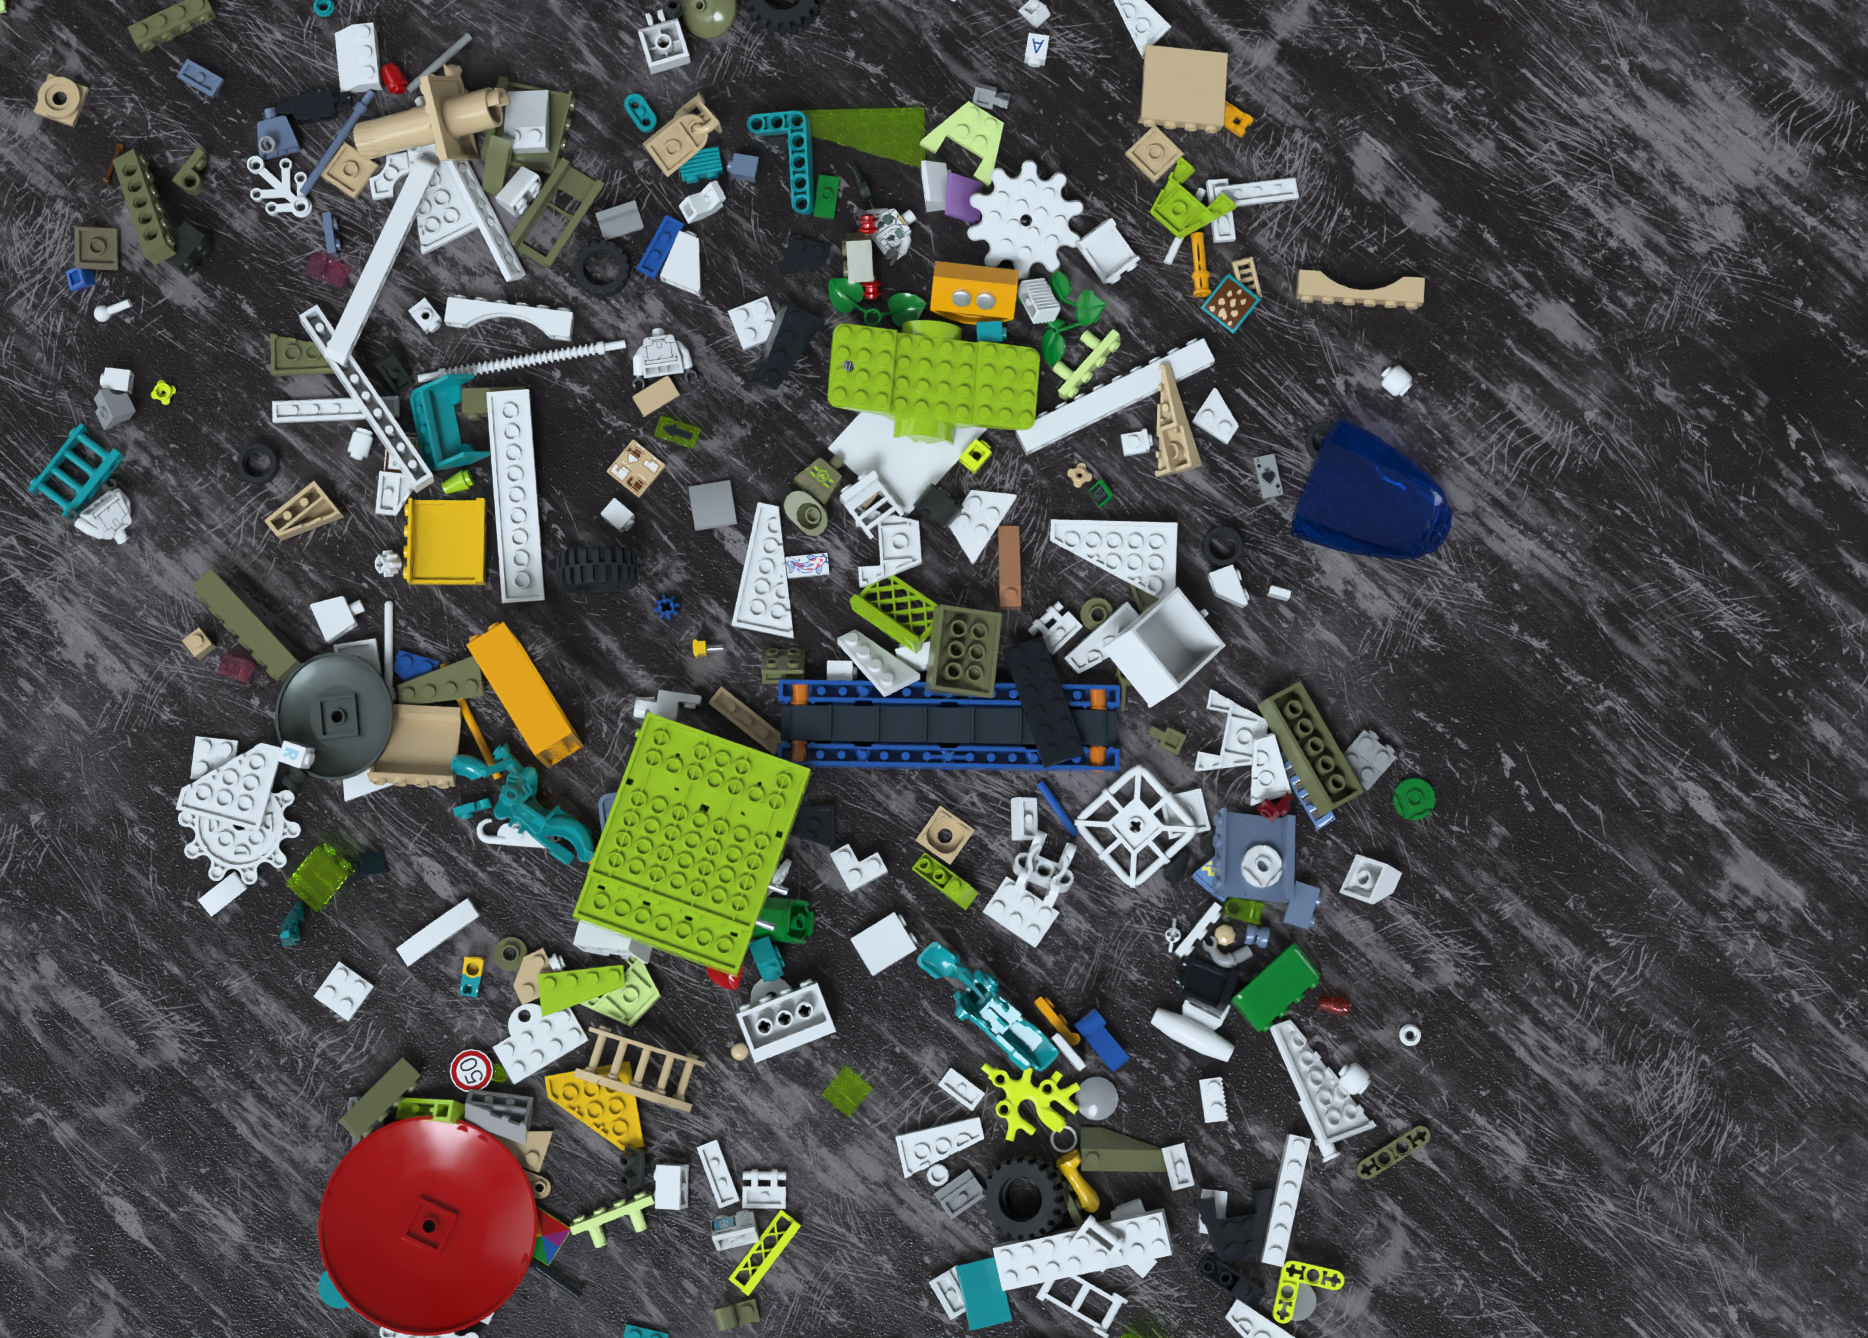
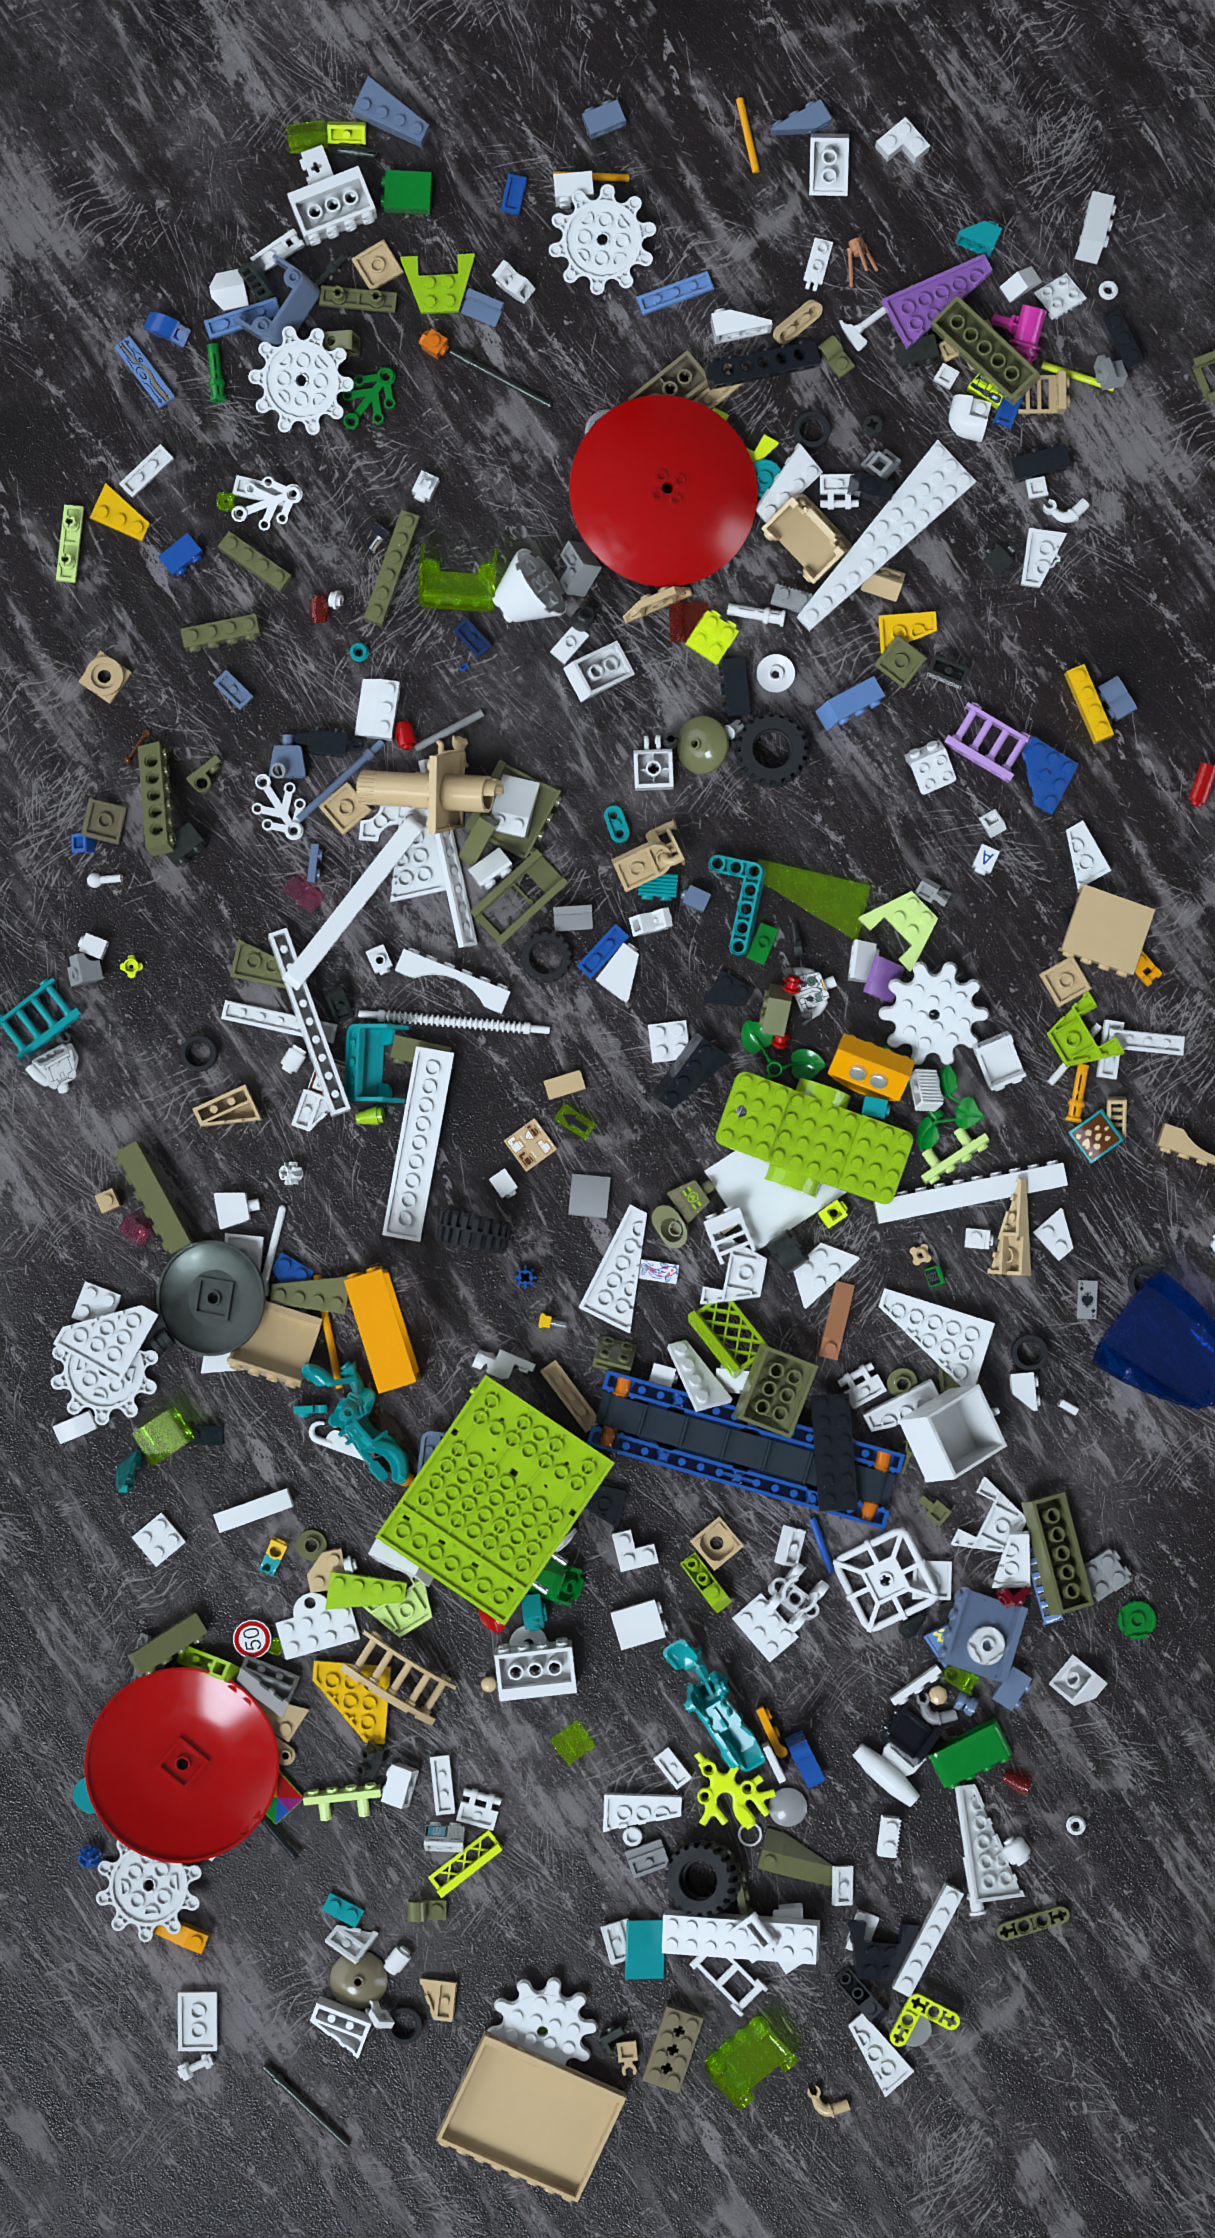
camera: 20 degrees right, 5 degrees up
white brick [278,740,315,769] -> none
yellow panel [403,498,487,585] -> none
white torso [632,328,697,390] -> none
yellow piece [1056,1149,1100,1213] -> none
white piece [1165,918,1181,953] -> none

